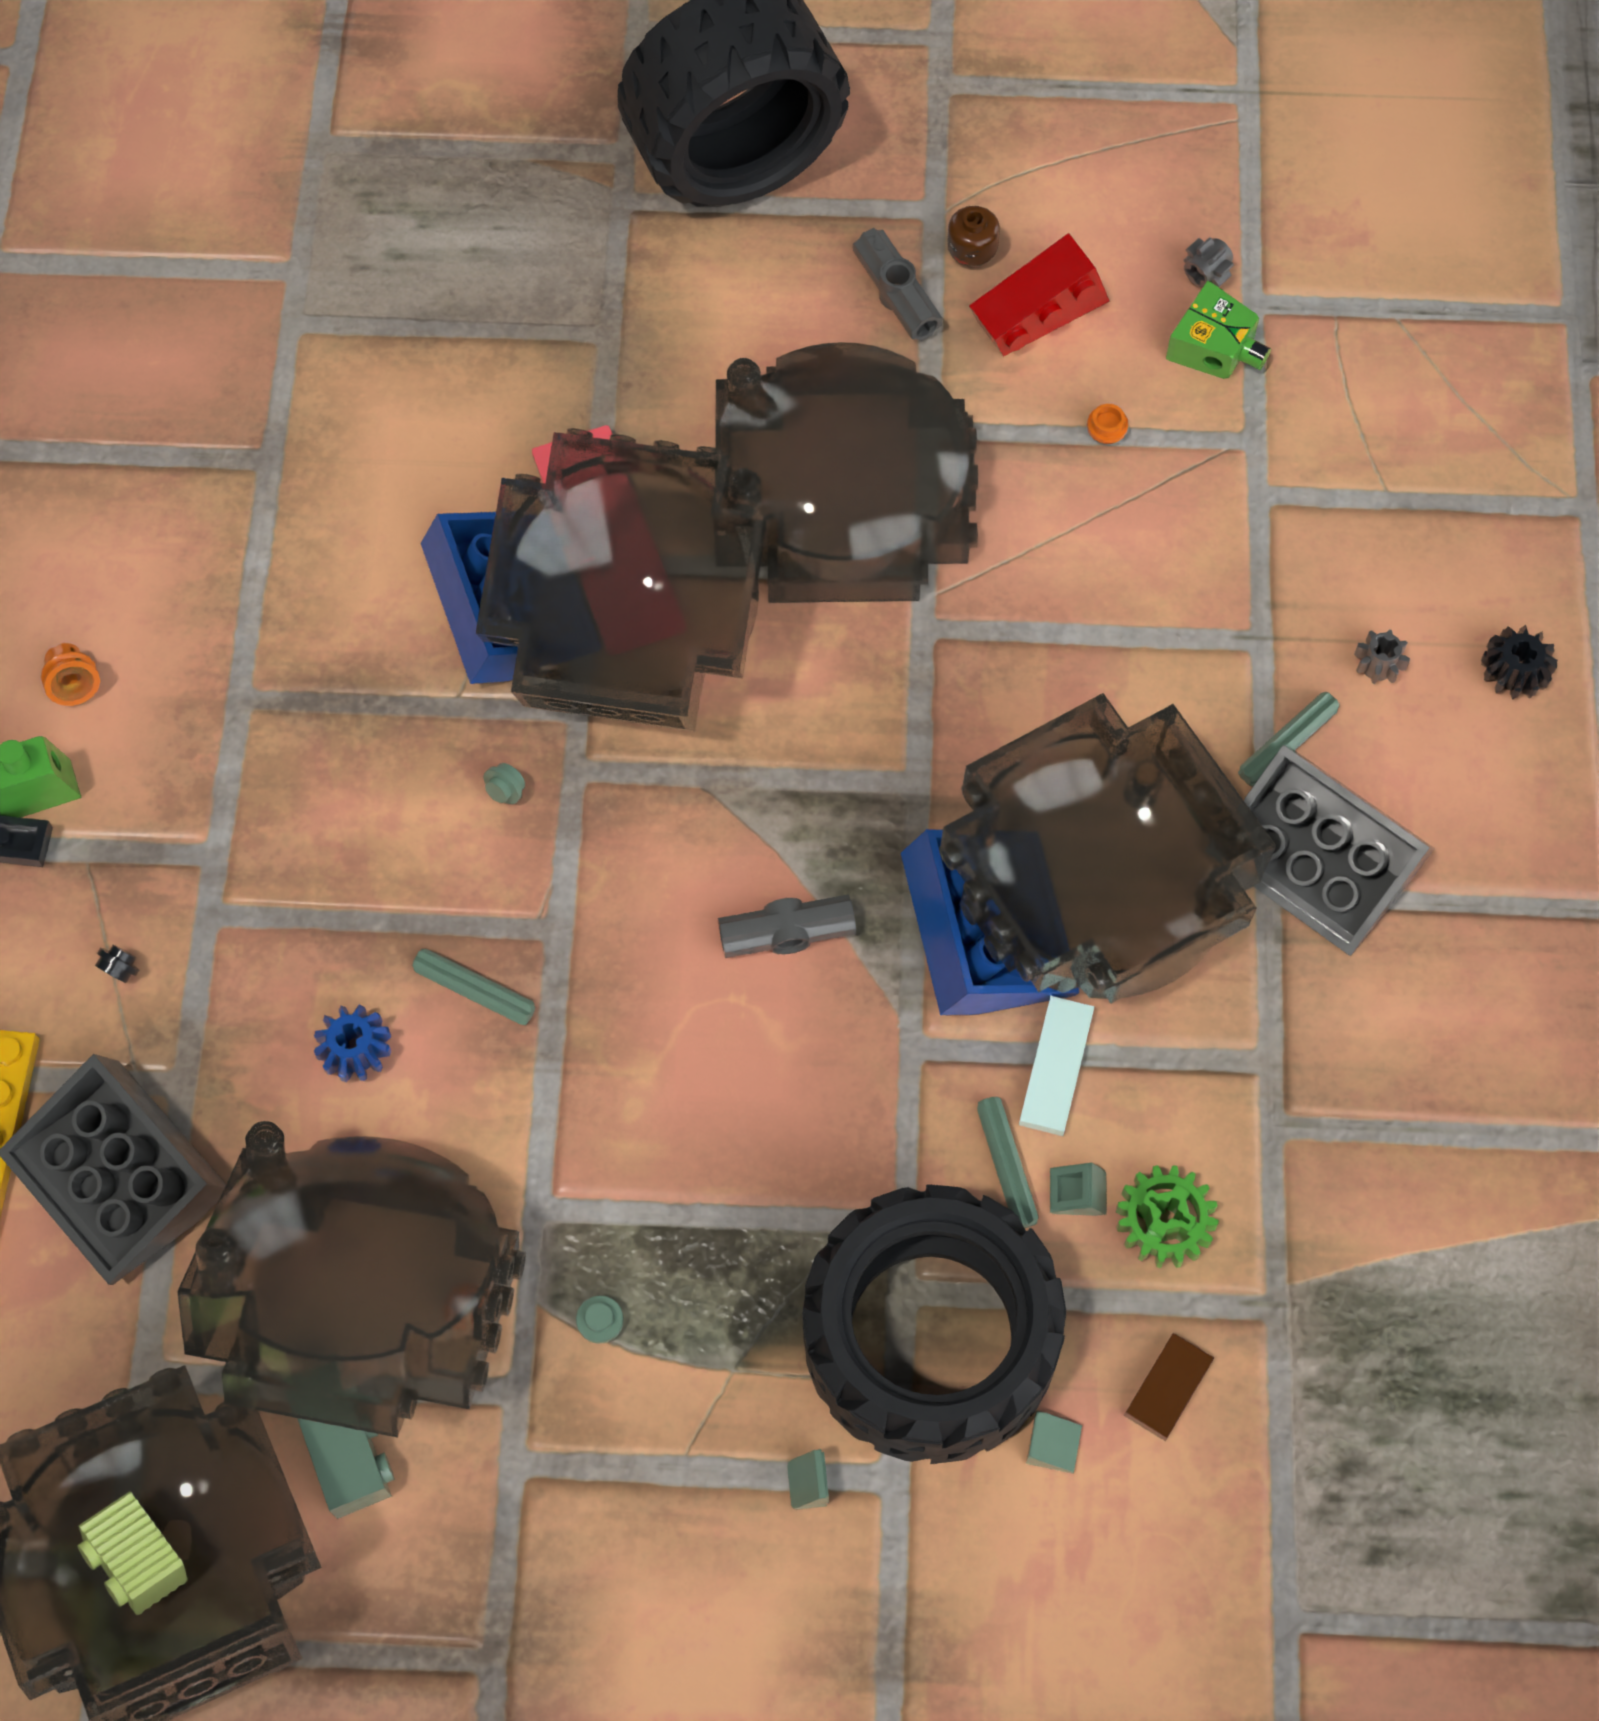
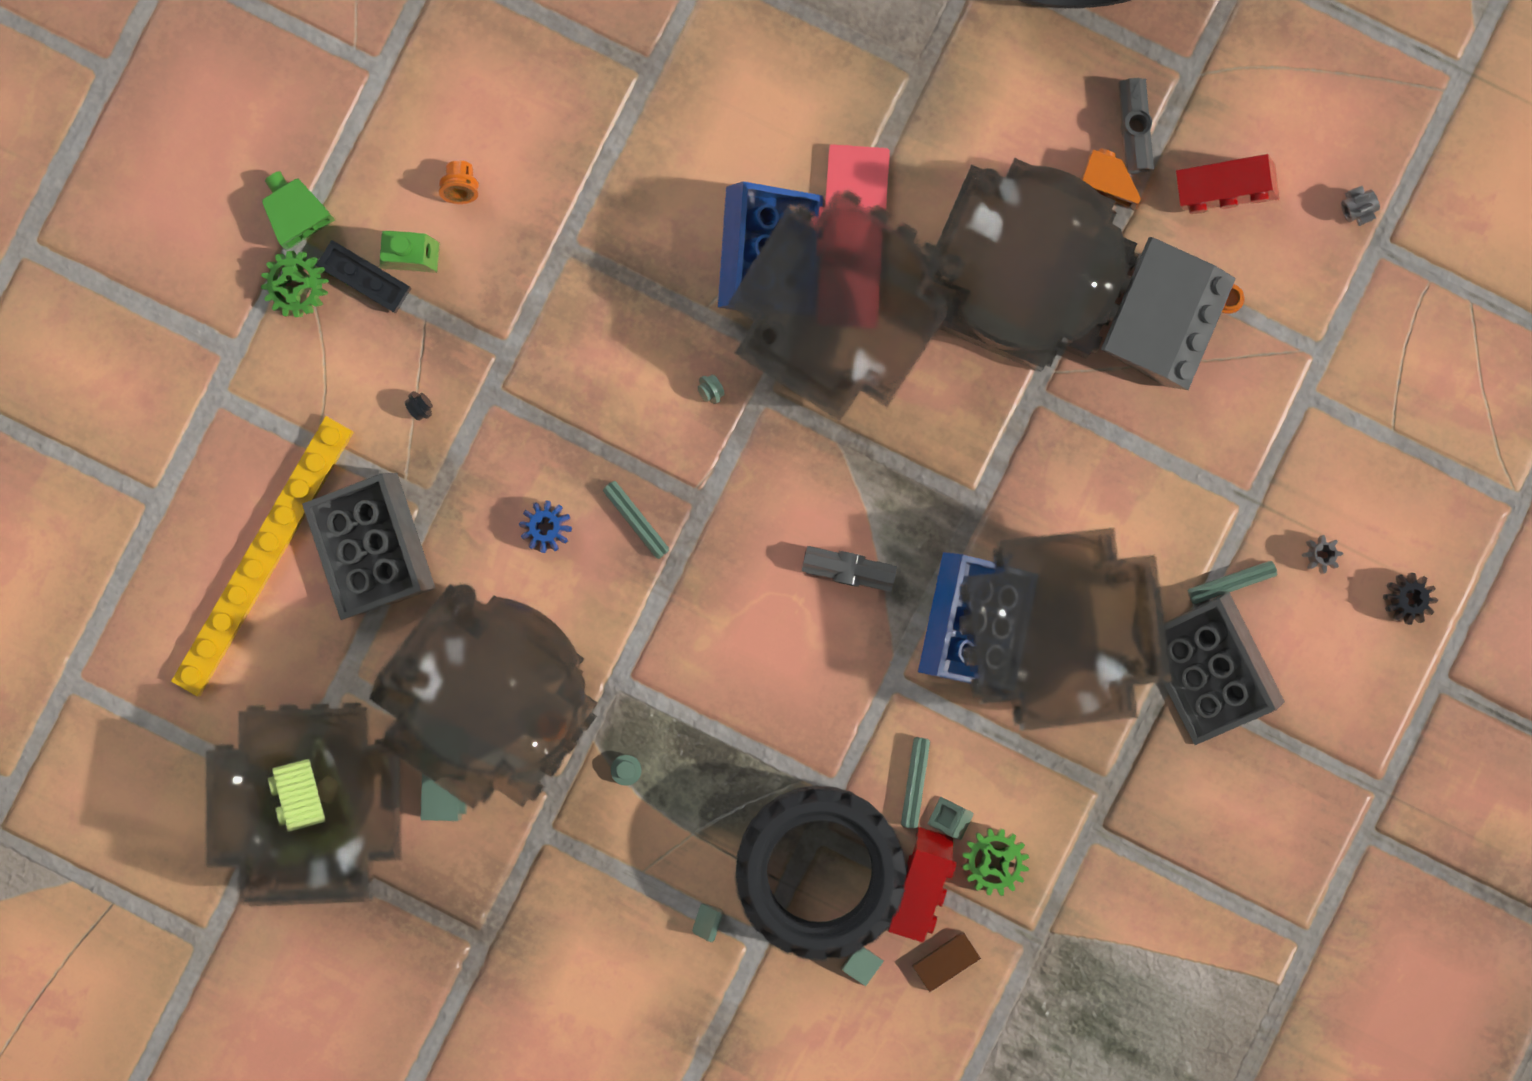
camera: 20 degrees right, 20 degrees up
reddish brown head [947,206,1000,266] -> none
light aqua tile [1019,996,1095,1136] -> none
bright green torso [1166,281,1271,379] -> none
none -> red wedge [888,826,957,943]
none -> orange slope [1077,148,1141,210]
none -> dark grey slope [1101,237,1236,390]

